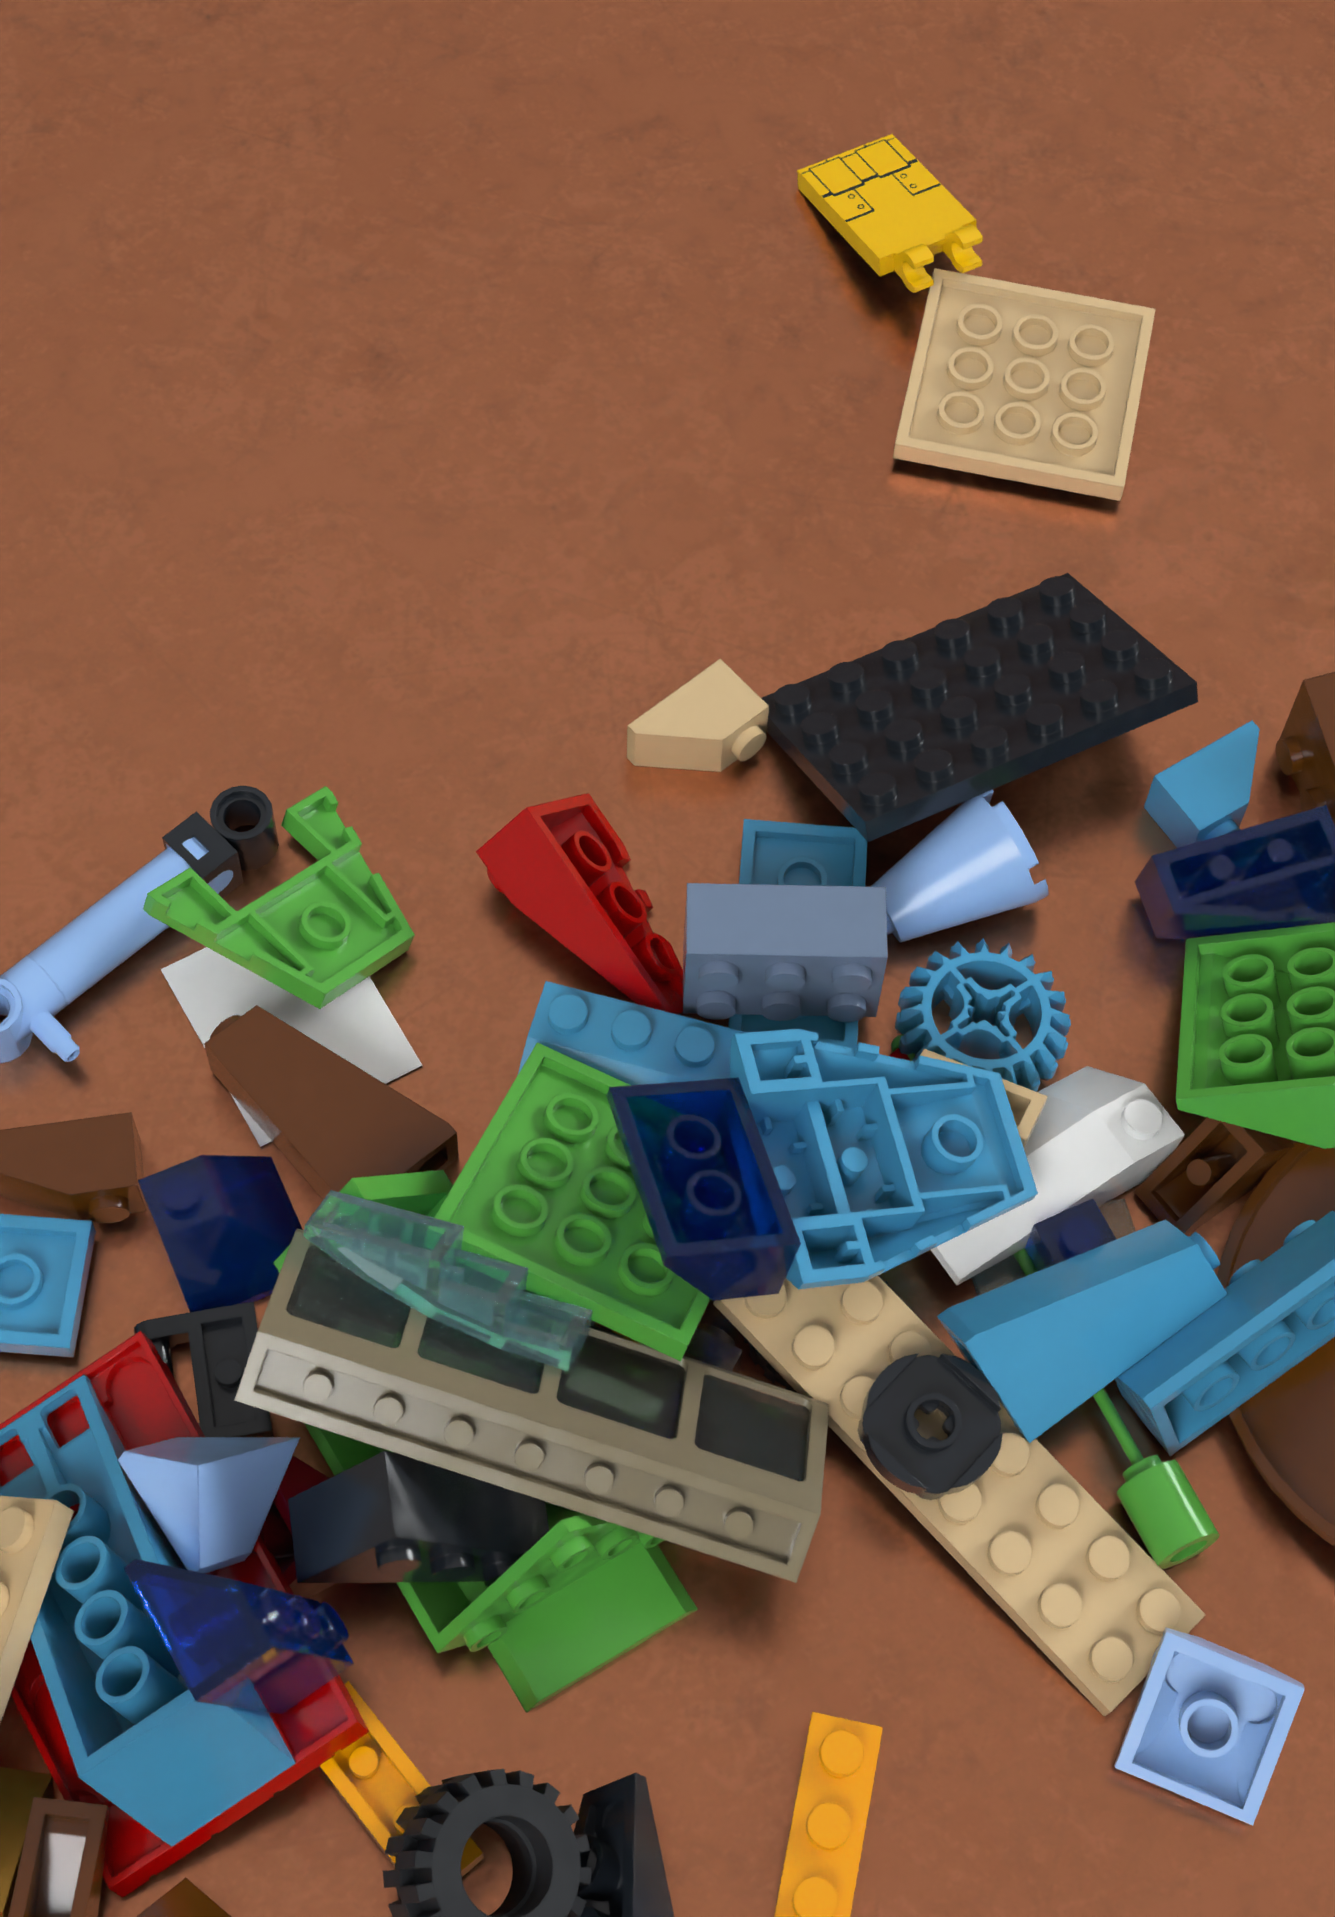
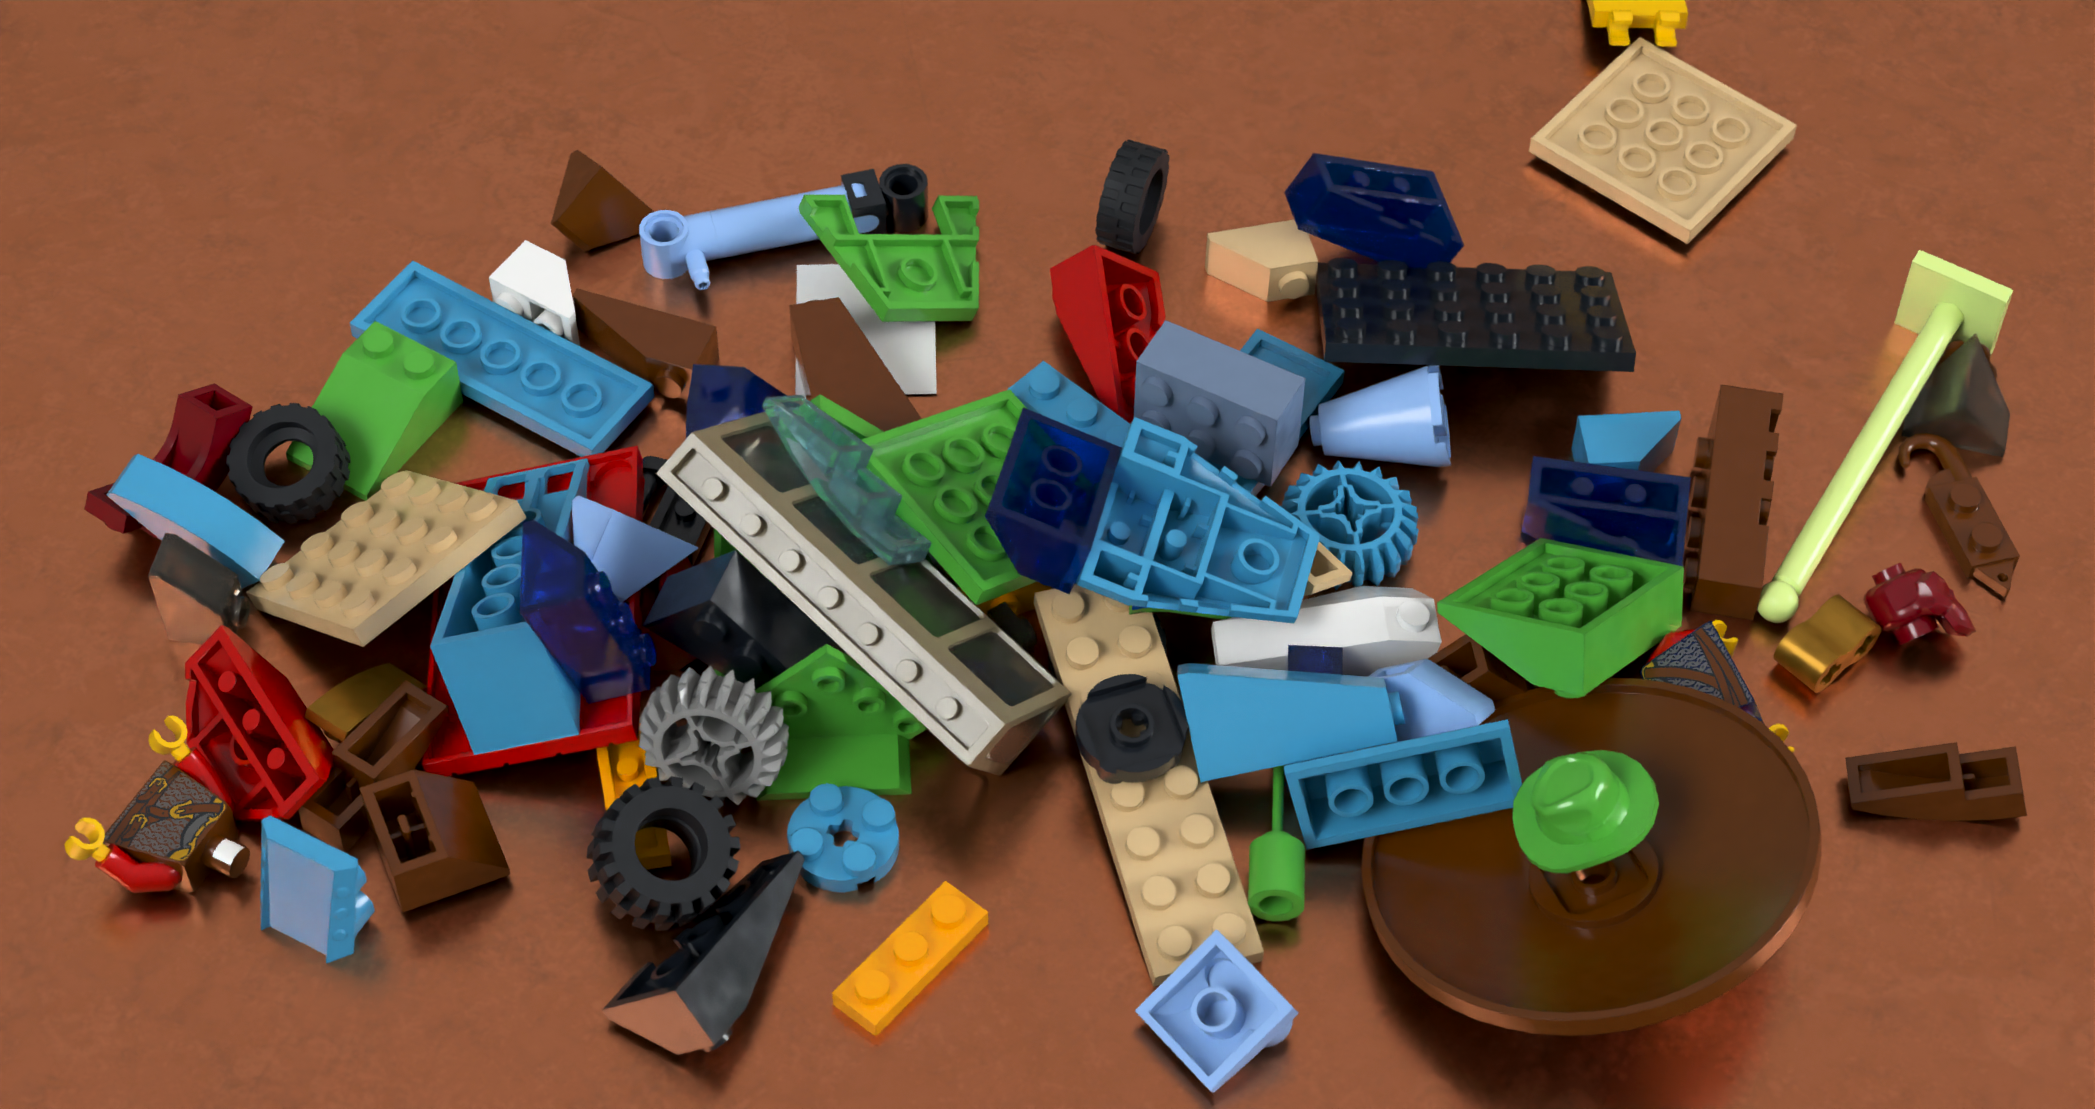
camera: 30 degrees right, 10 degrees down
none -> light grey gear [639,665,789,805]
none -> dark azure plate [787,783,899,892]
none -> black tyre [1095,139,1170,254]
none -> clear blue wedge [1284,153,1464,268]
none -> light blue slope [1368,659,1495,742]

